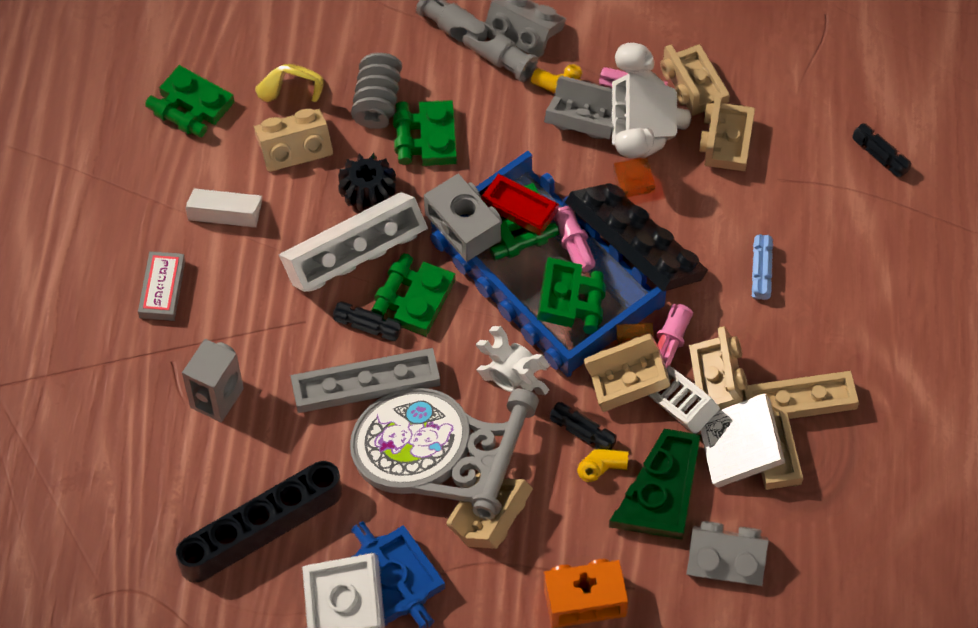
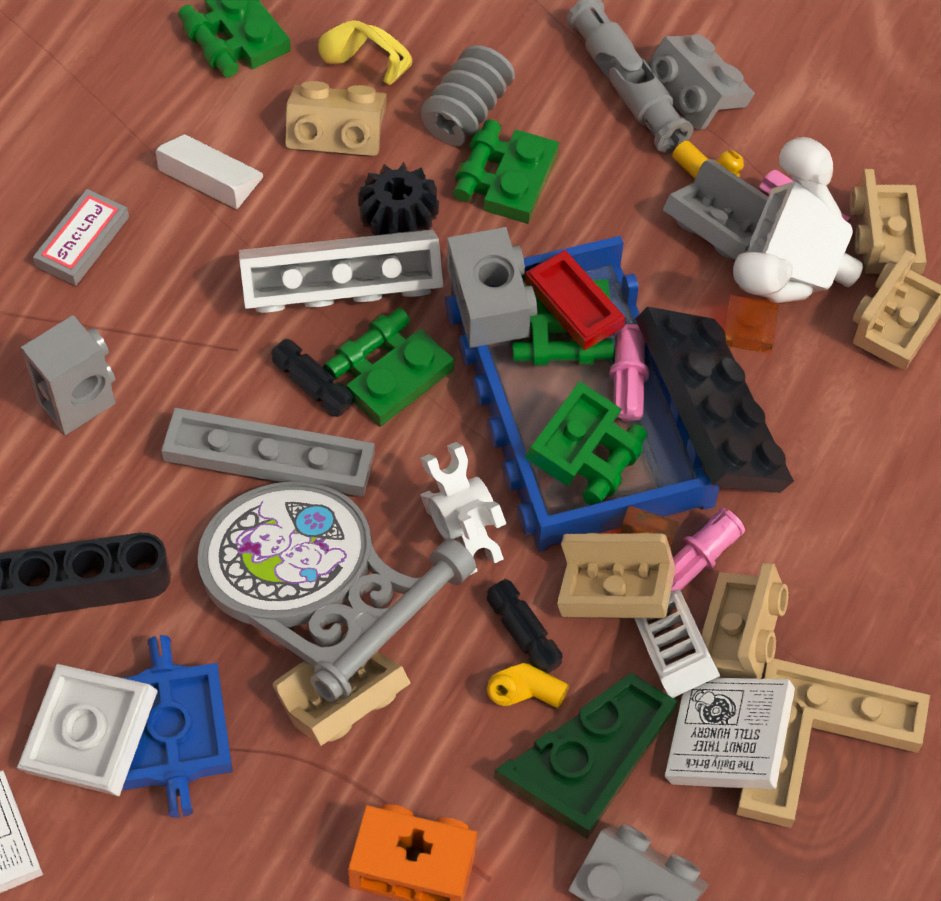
camera: 20 degrees right, 0 degrees up
light blue axle [752,234,773,300] -> none

